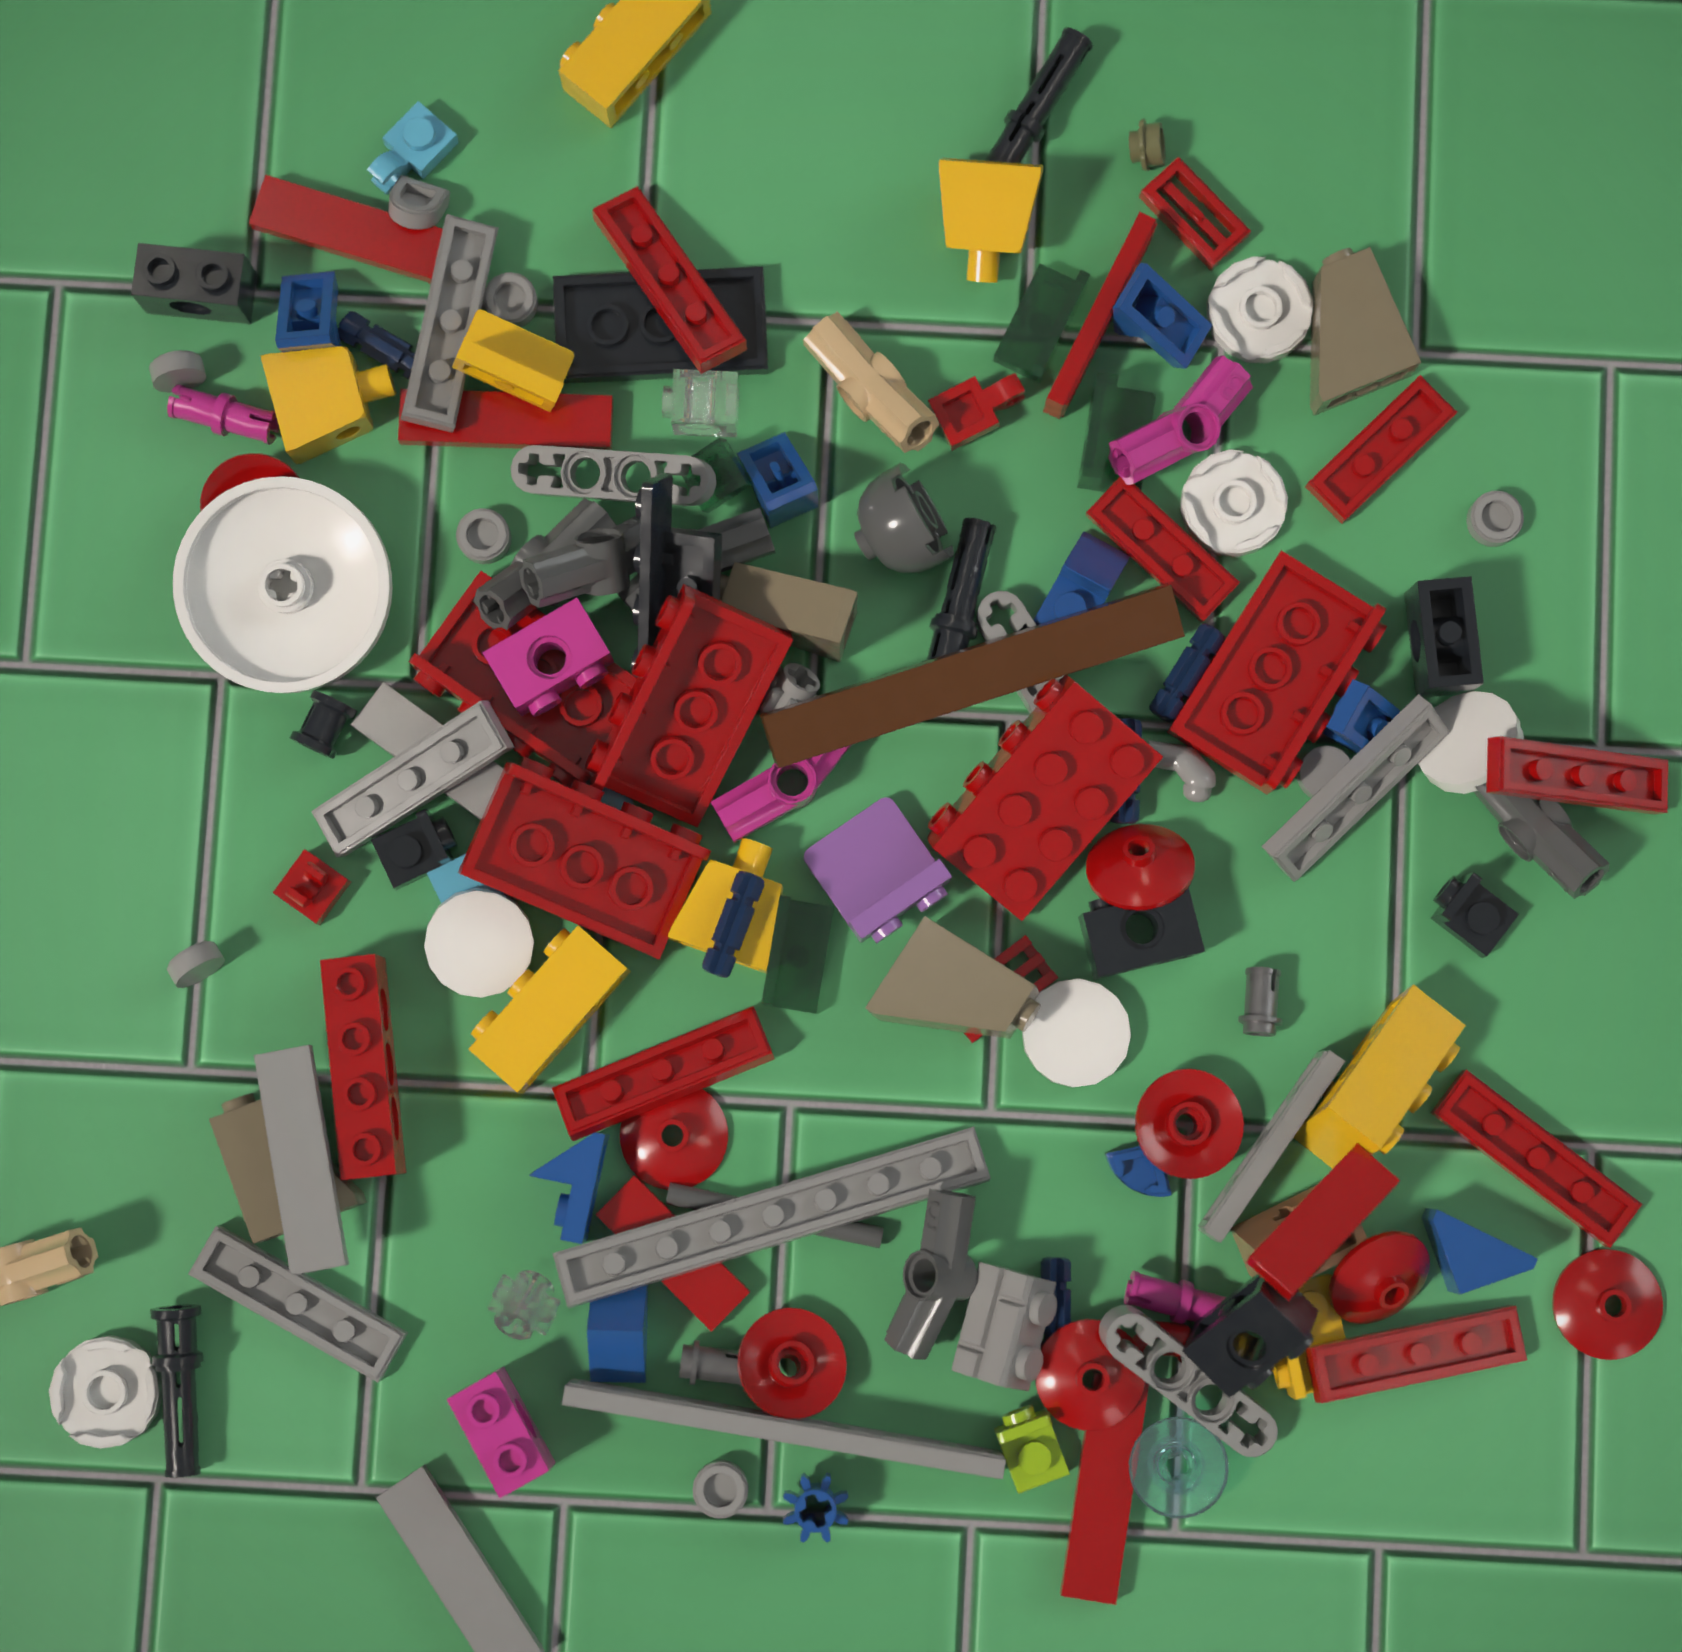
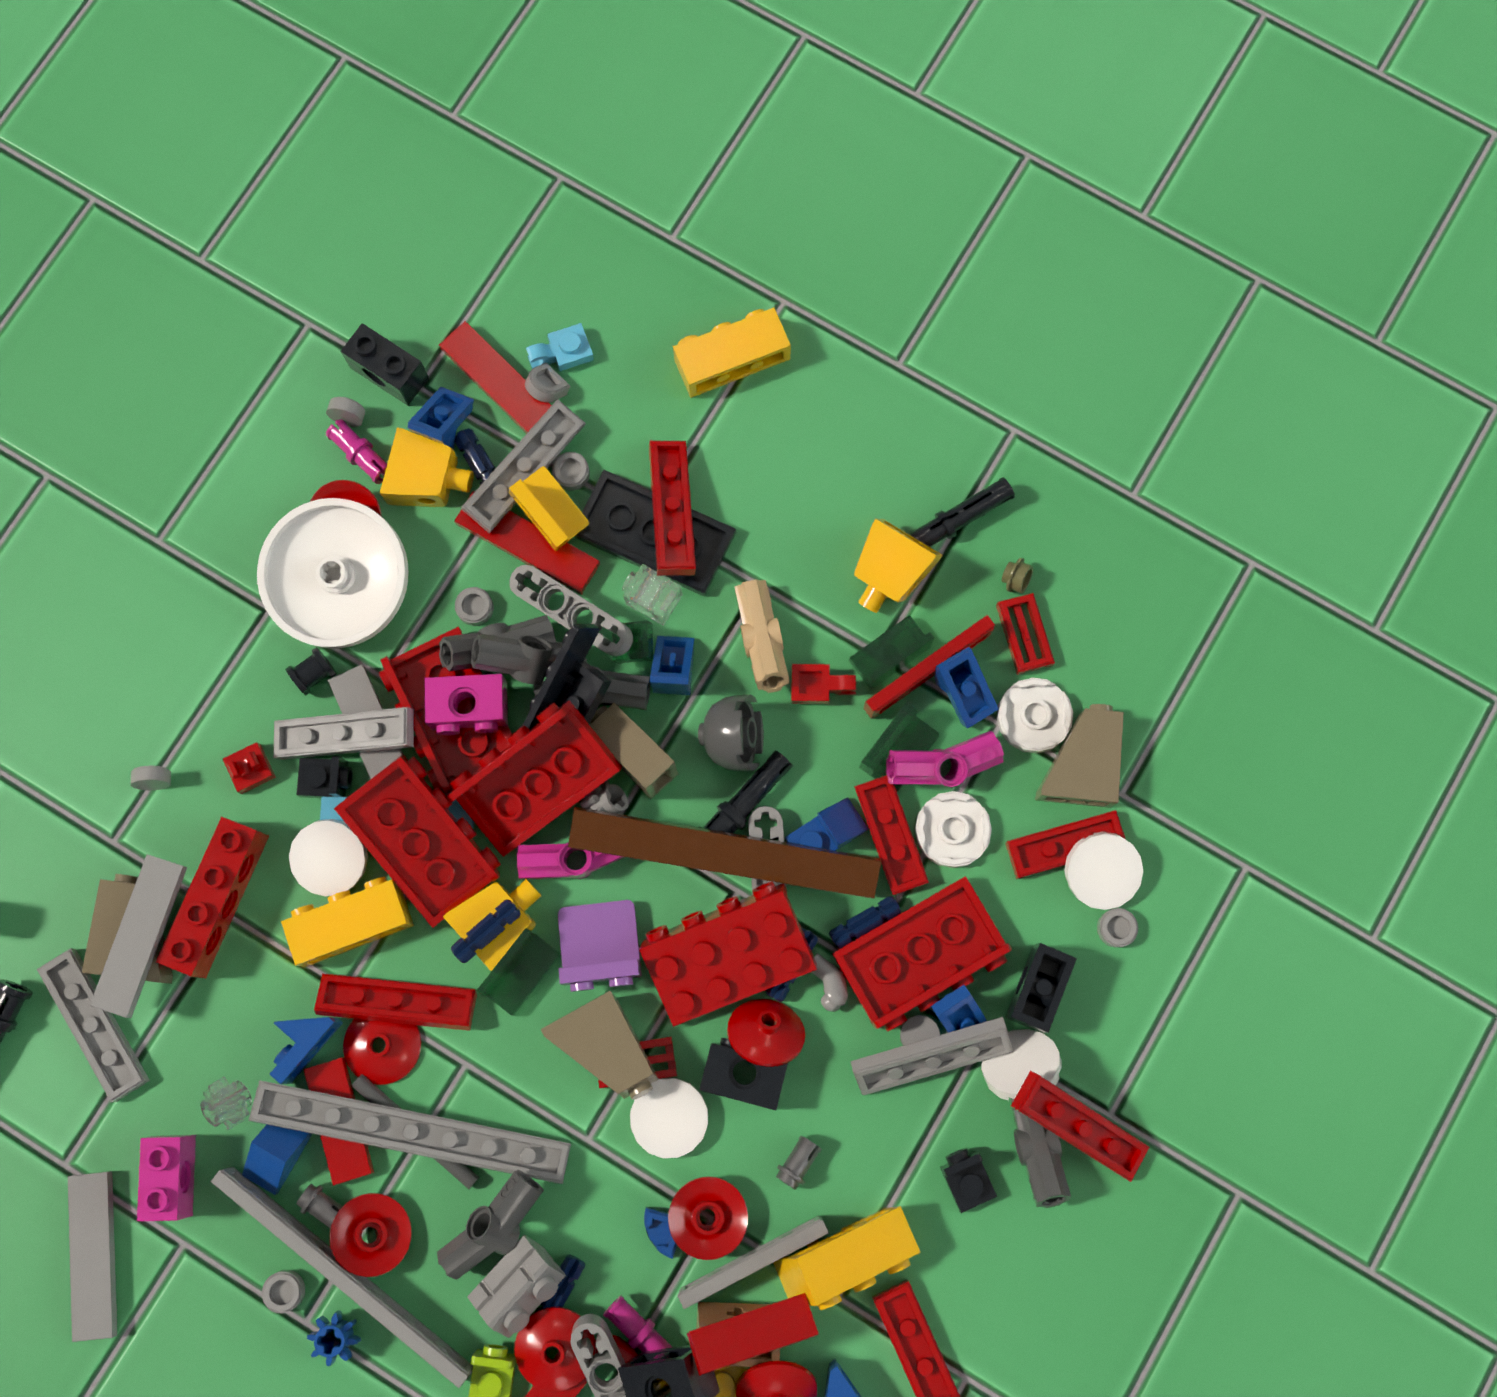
camera: 30 degrees right, 5 degrees down
none -> white tile [1064,832,1143,910]

